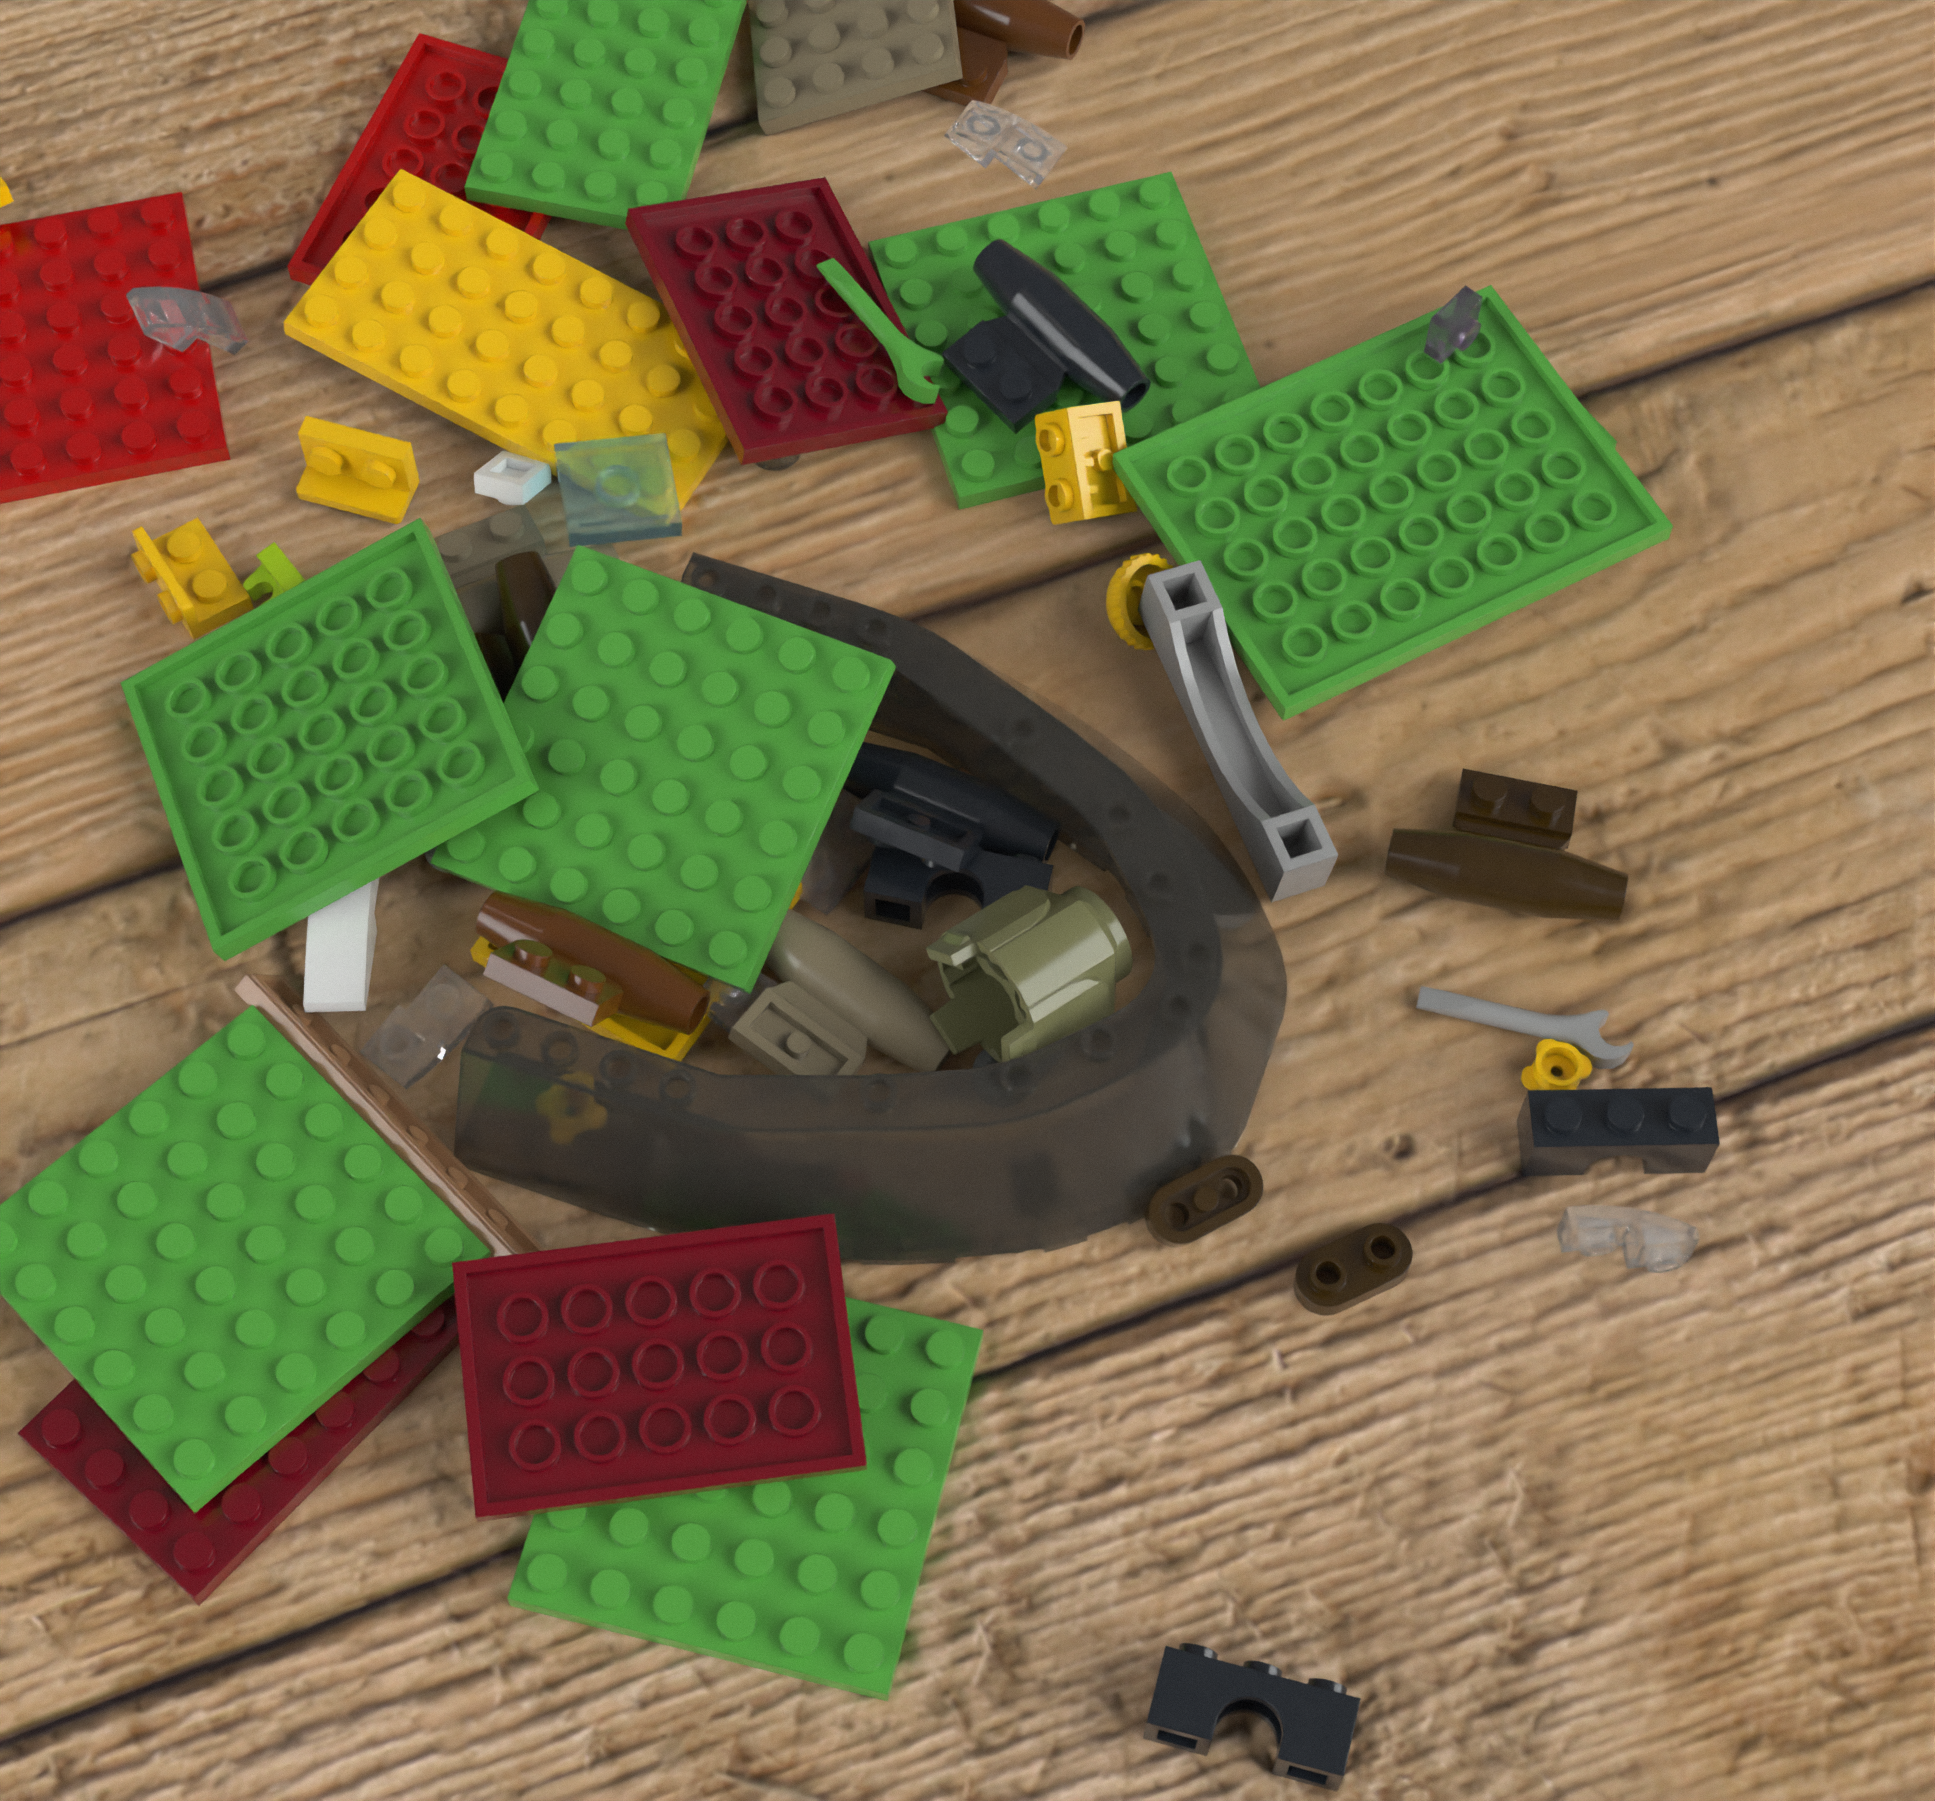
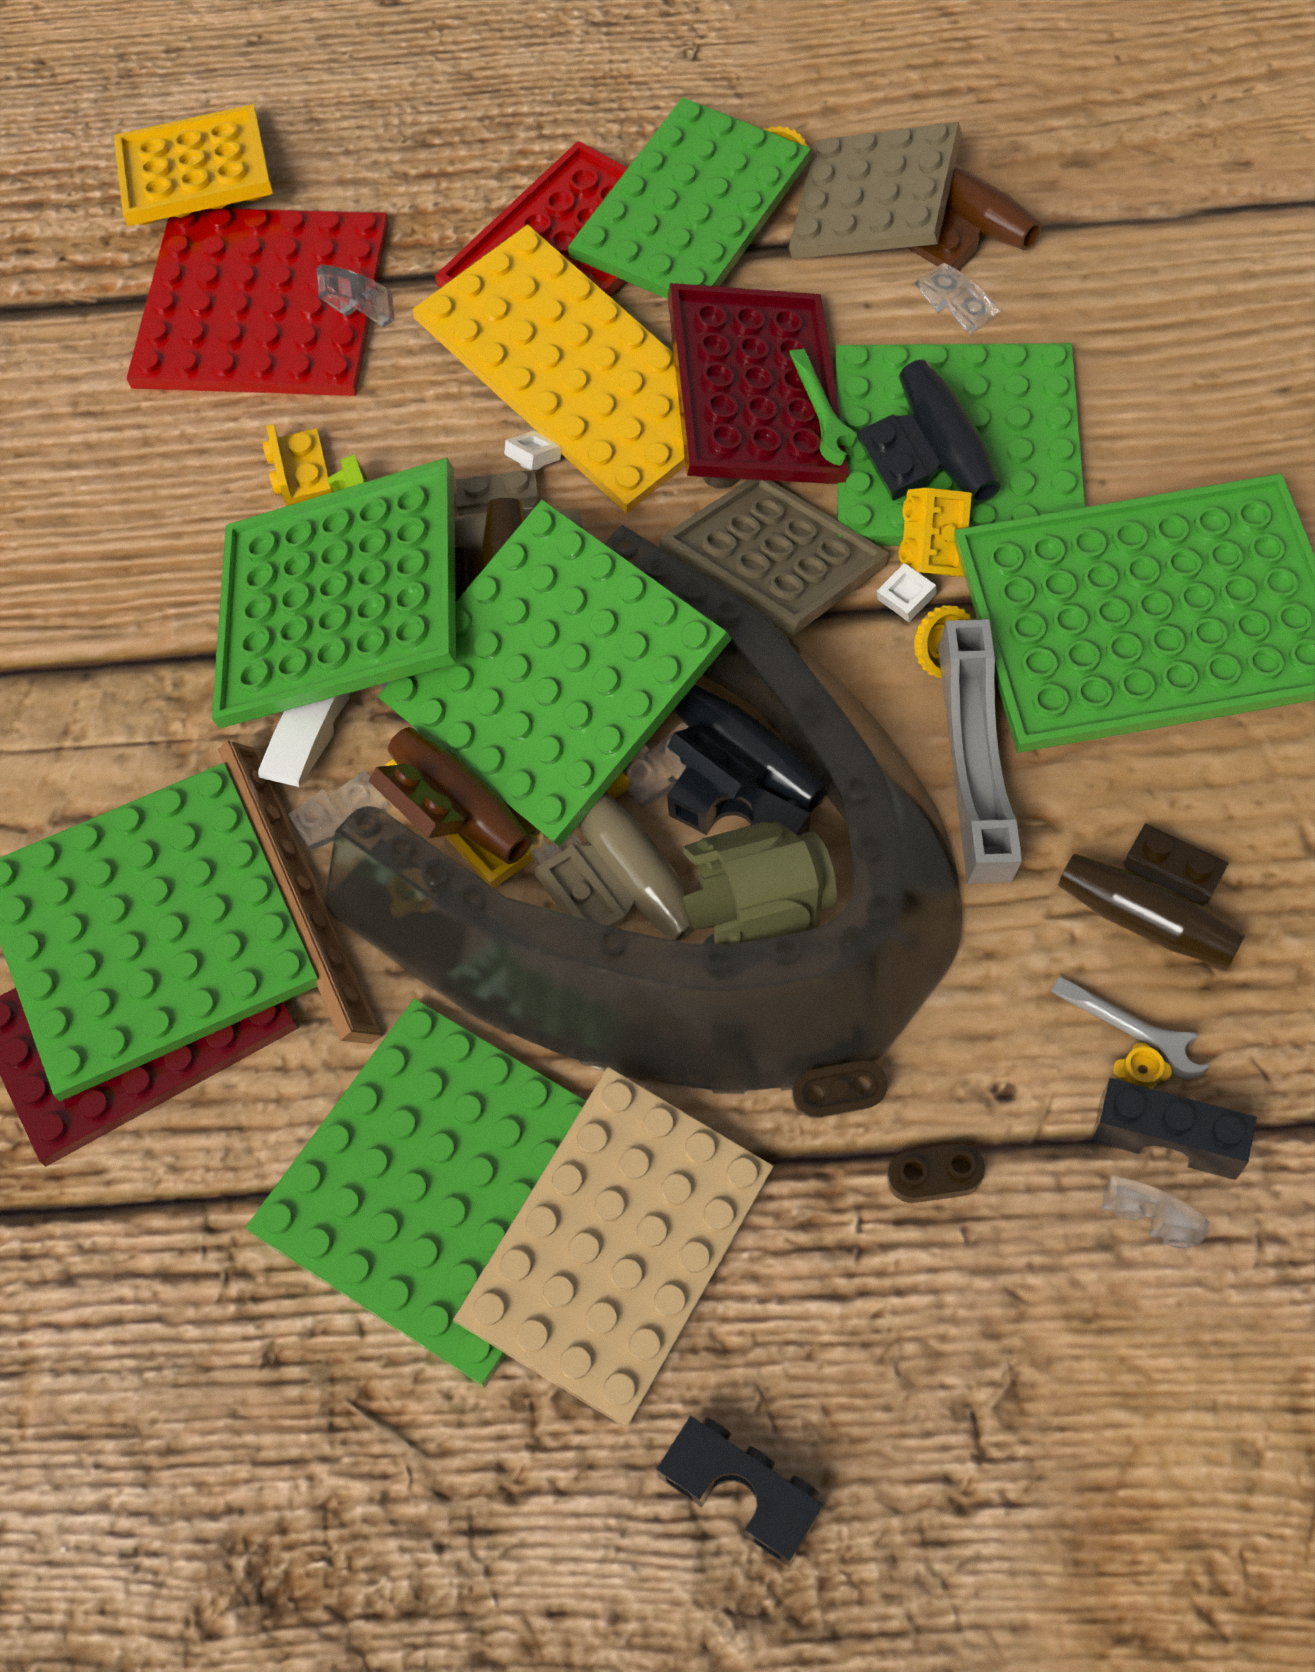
camera: 25 degrees right, 0 degrees up
yellow bracket [296,416,420,524] -> none
dark red plate [452,1213,867,1522] -> none
clear light blue tile [554,433,682,547] -> none
plate [1424,285,1483,364] -> none
none -> tan plate [453,1067,774,1428]
none -> dark tan plate [658,479,890,636]
none -> white plate [876,563,937,622]

